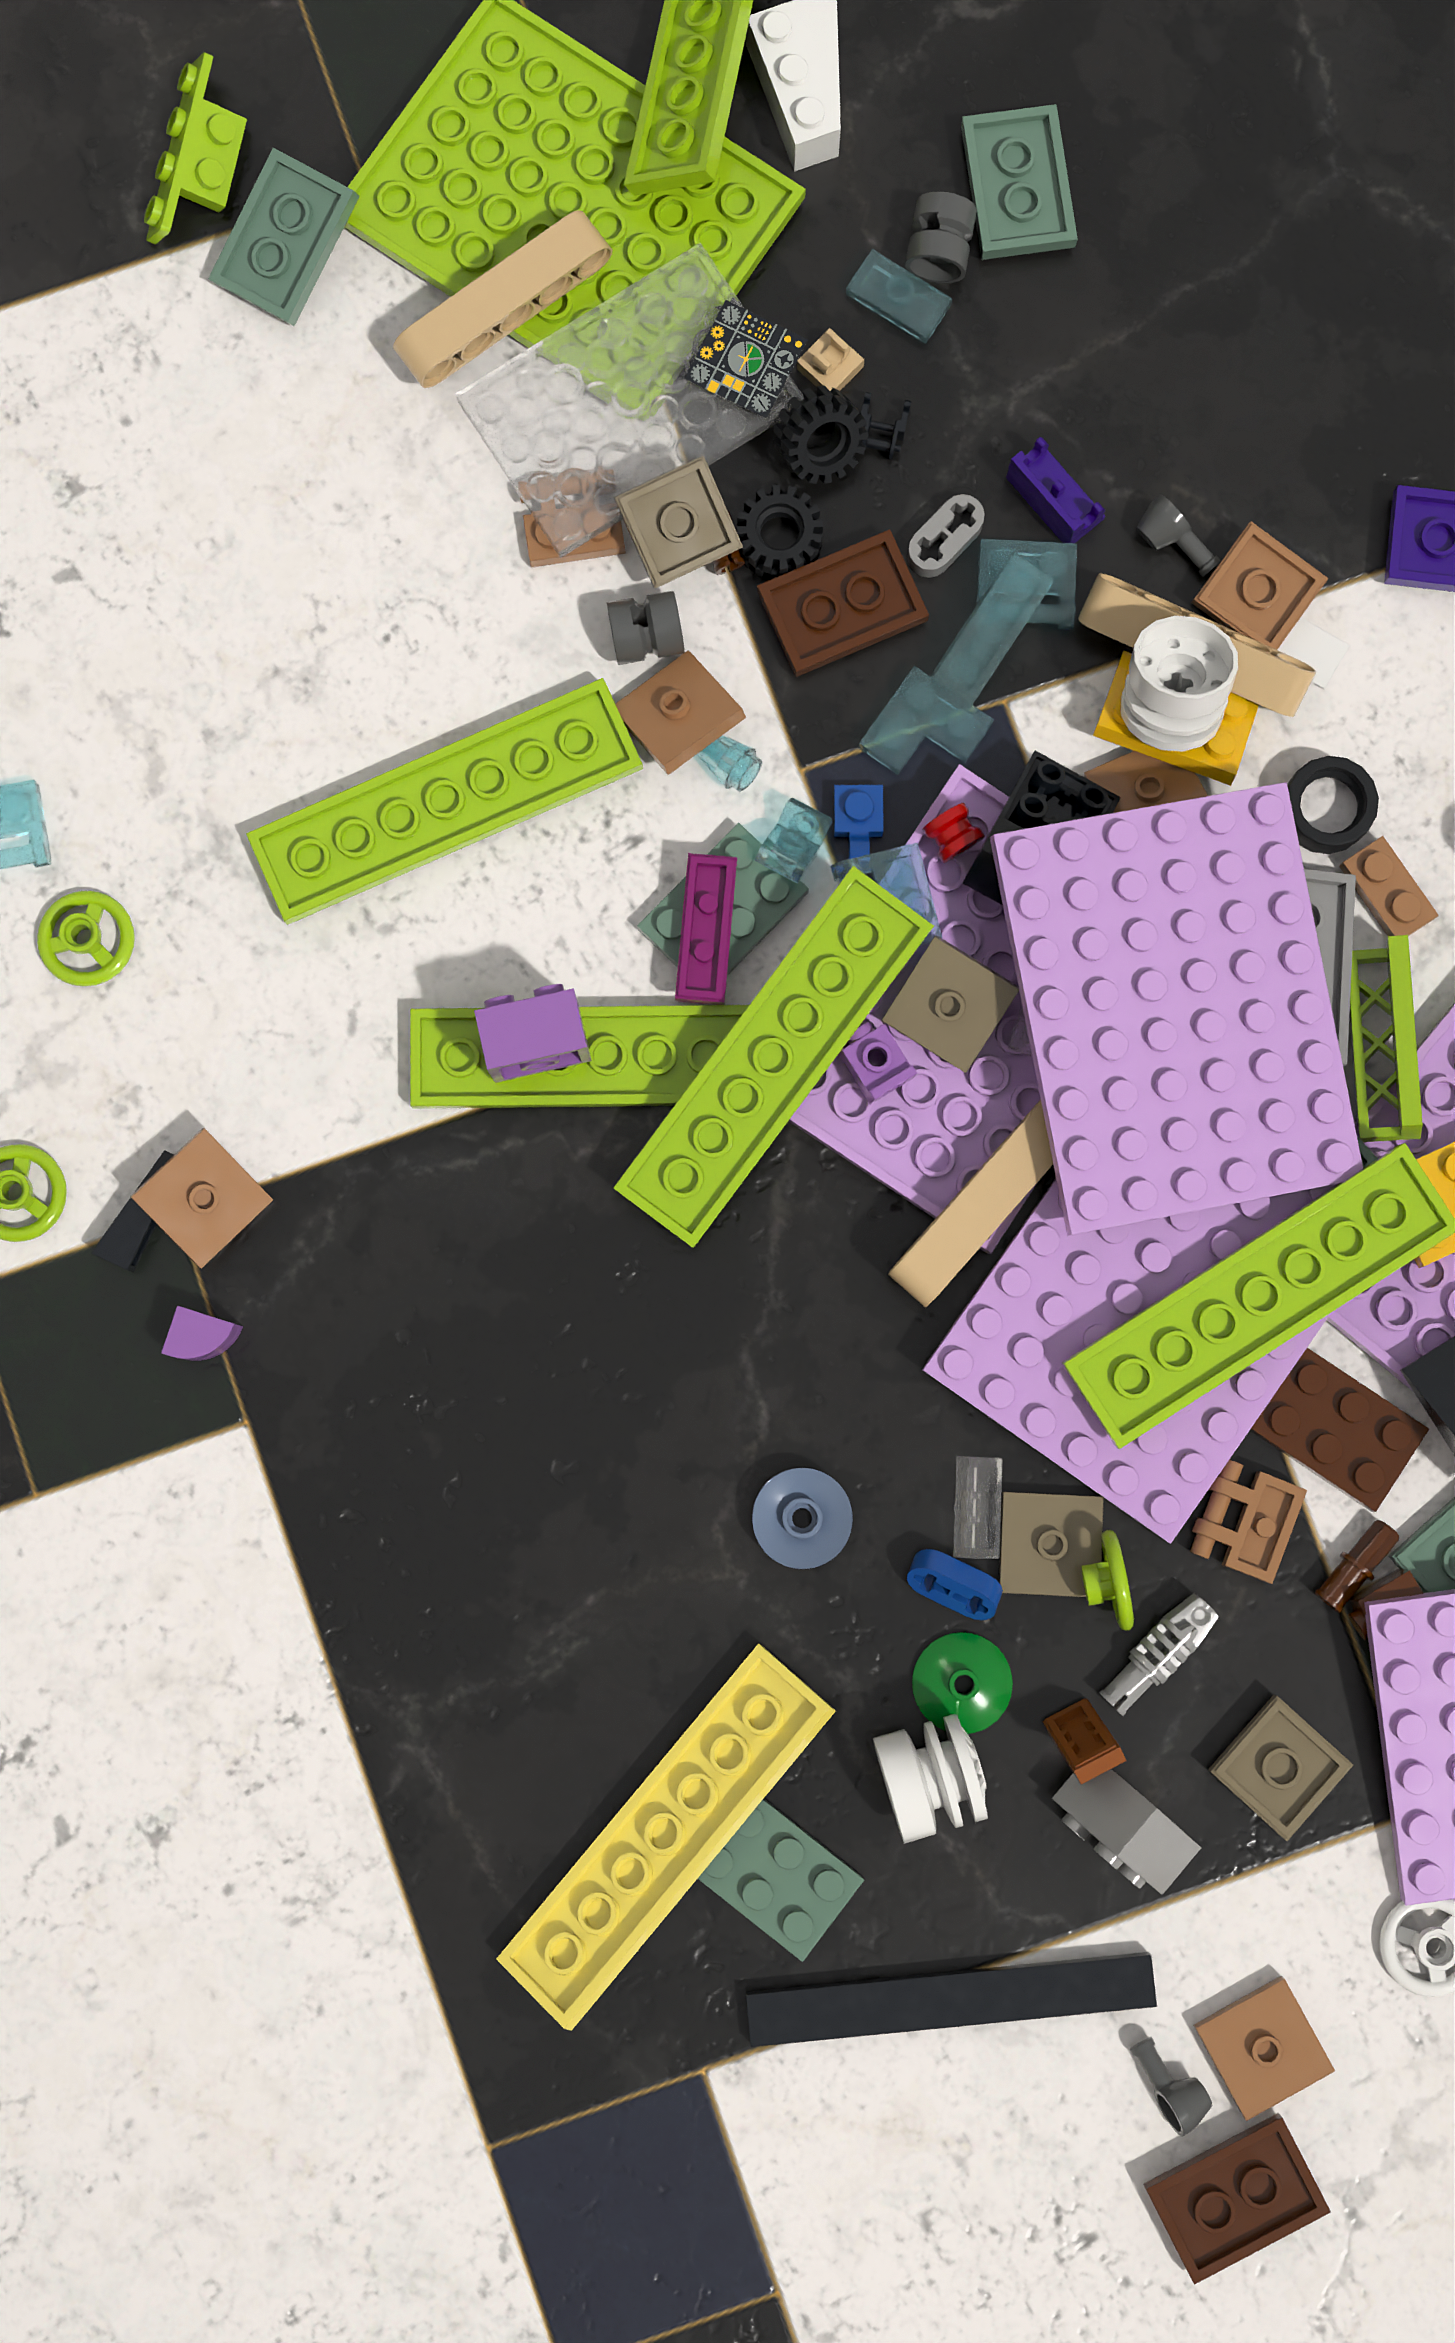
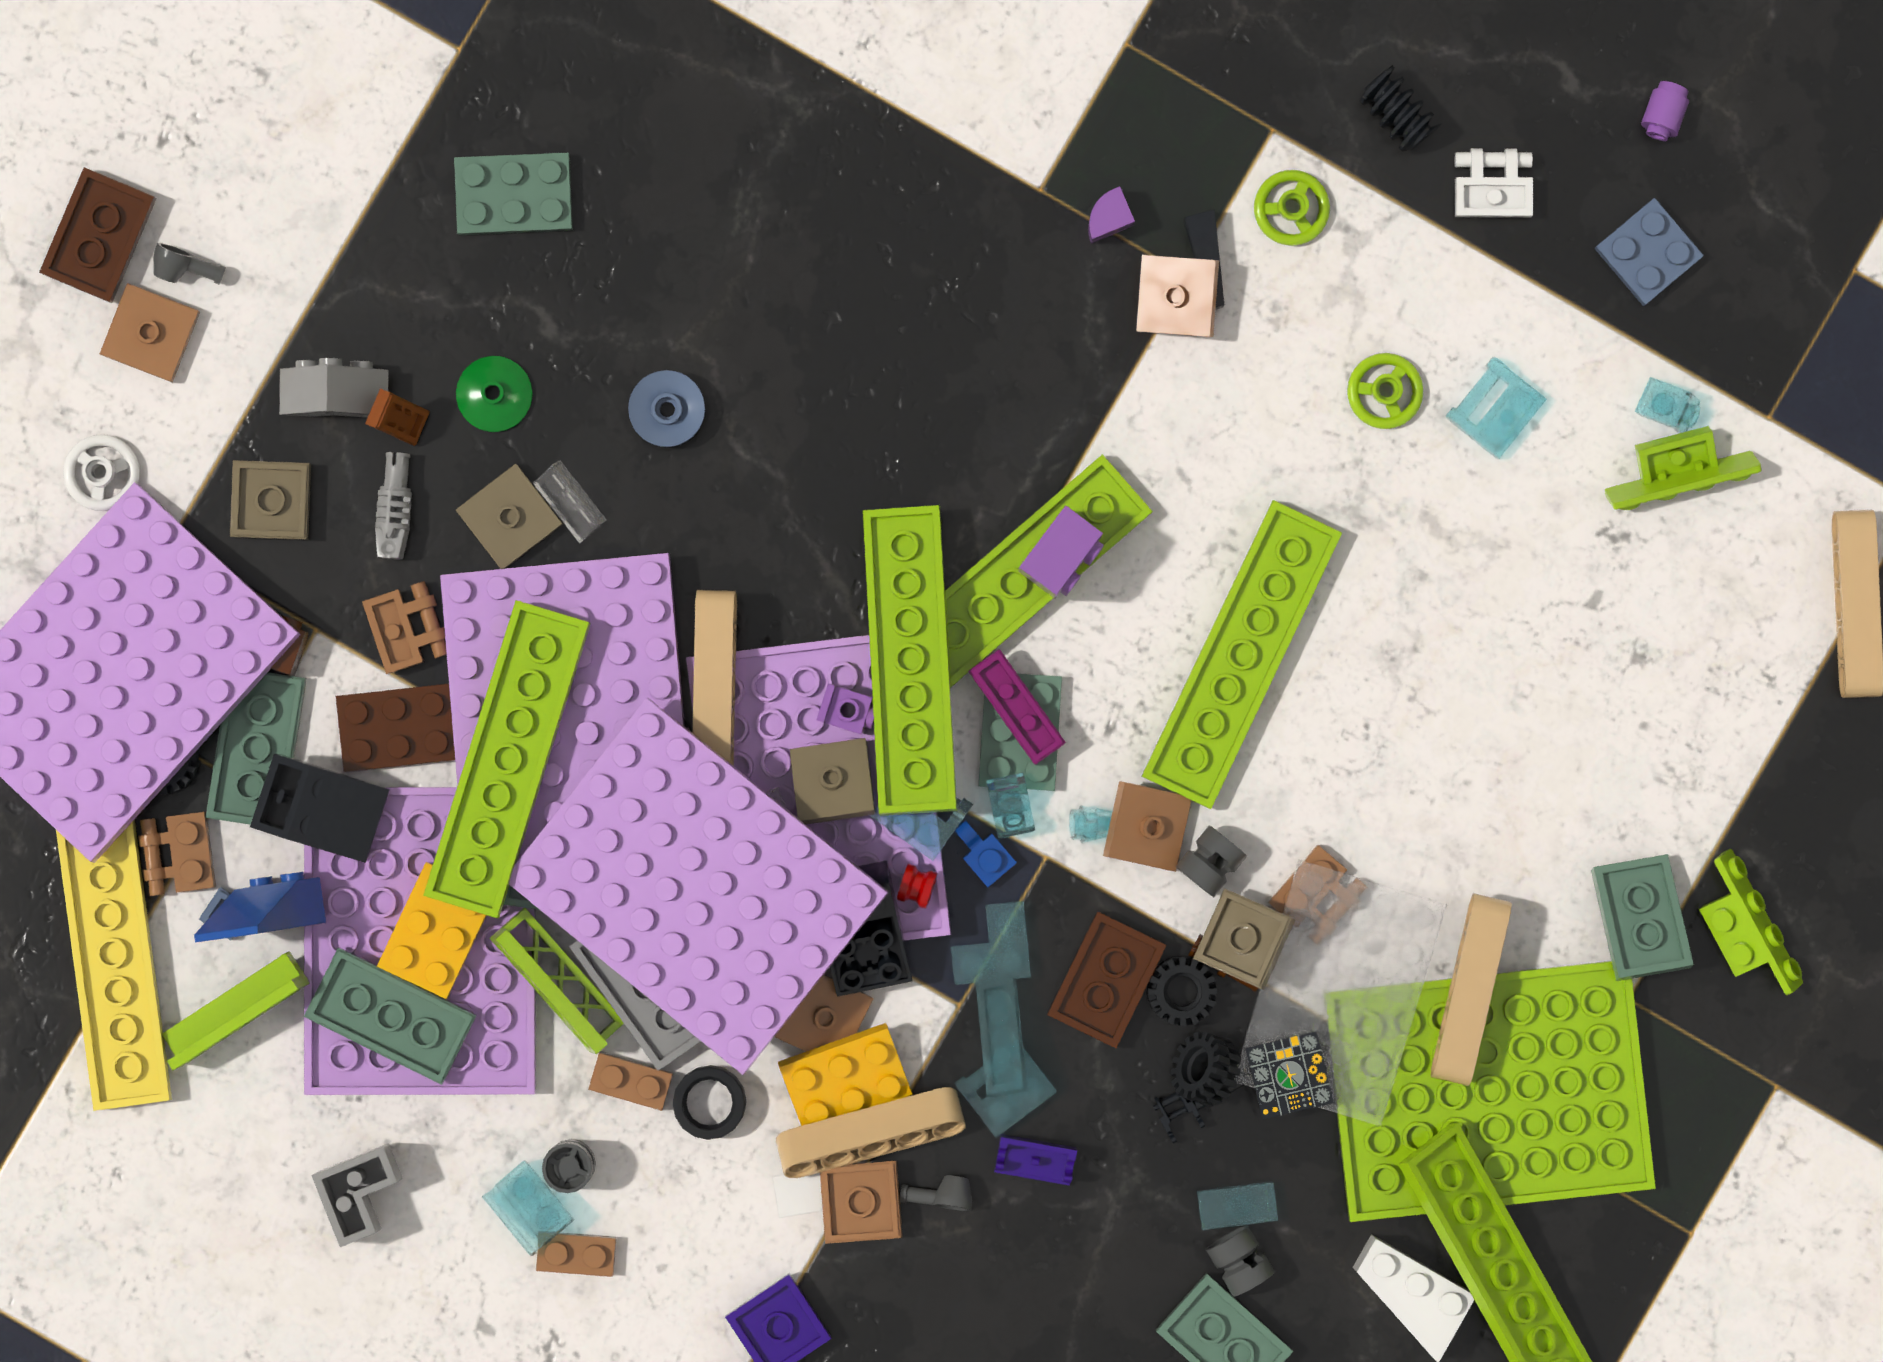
camera: 135 degrees right, 5 degrees up
light yellow plate [496,1643,836,2031] -> none
black tile [746,1952,1157,2047] -> none
tan tile [796,328,864,391] -> none
white wheel [873,1714,988,1844] -> none
light grey beam [907,494,985,578] -> none
blue beam [907,1549,1003,1620] -> none
lime piece [1081,1530,1134,1630] -> none
white wheel [1121,616,1238,752] -> none
reddish brown axle [1315,1520,1399,1613] -> none

